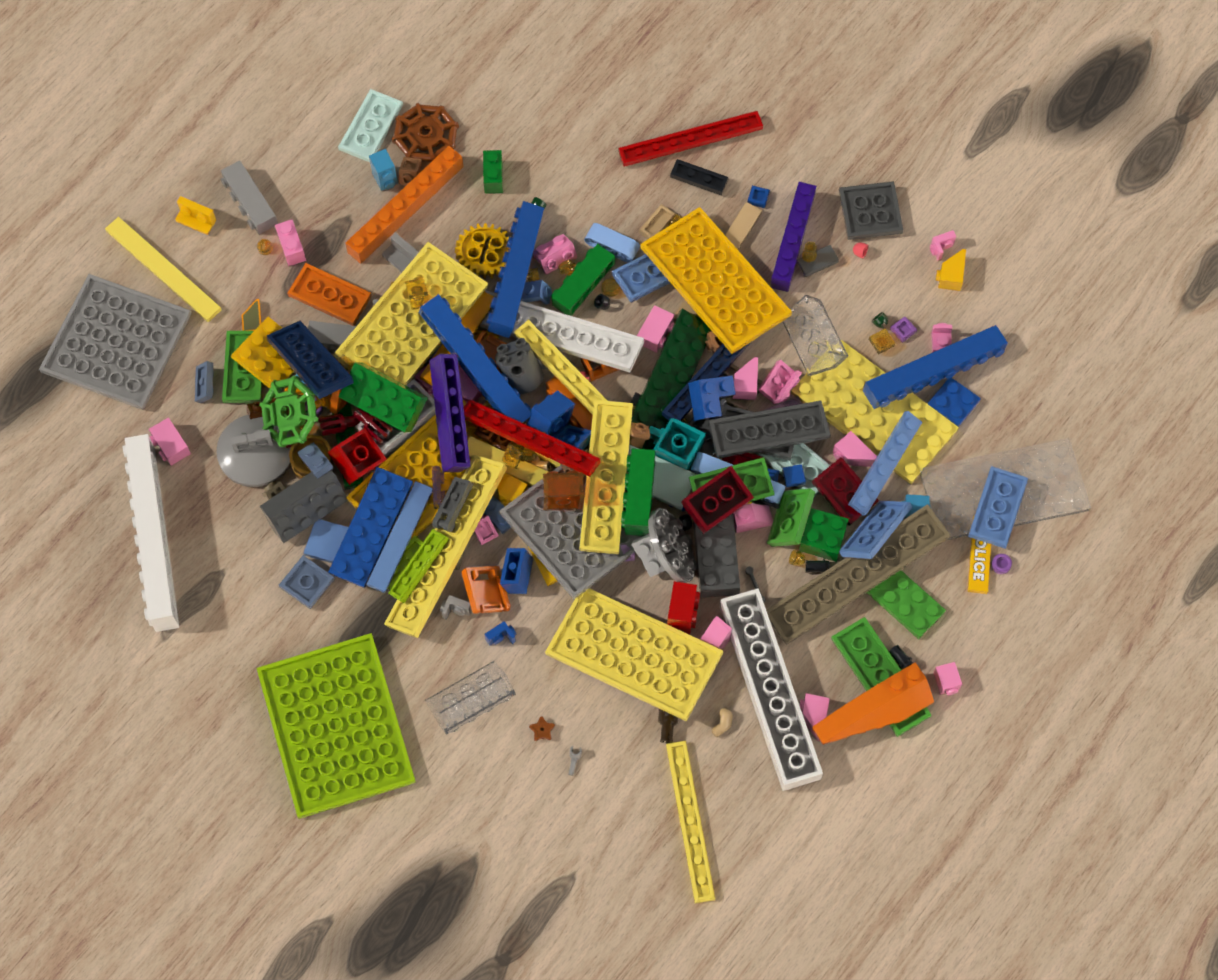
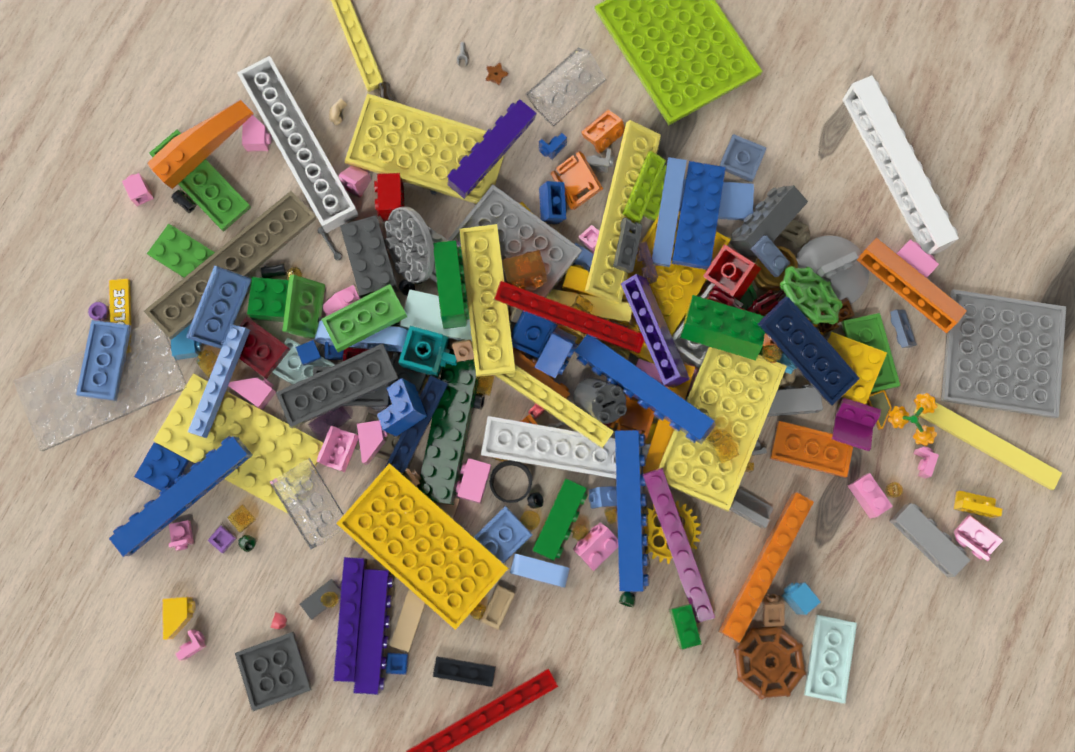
camera: 165 degrees right, 10 degrees up
dark red brick [681,466,754,534] -> none
none -> clear yellow bracket [196,350,217,378]
none -> dark purple brick [354,569,394,695]
none -> dark purple brick [447,99,537,199]
none -> black tyre [489,460,532,503]
none -> orange bracket [581,110,625,154]
none -> magenta plate [643,468,715,624]
none -> magenta bracket [832,398,881,451]
none -> orange brick [857,238,967,333]
none -> light orange plant [888,393,938,447]
none -> bright pink bracket [914,447,939,479]
none -> bright pink bracket [954,514,1003,561]

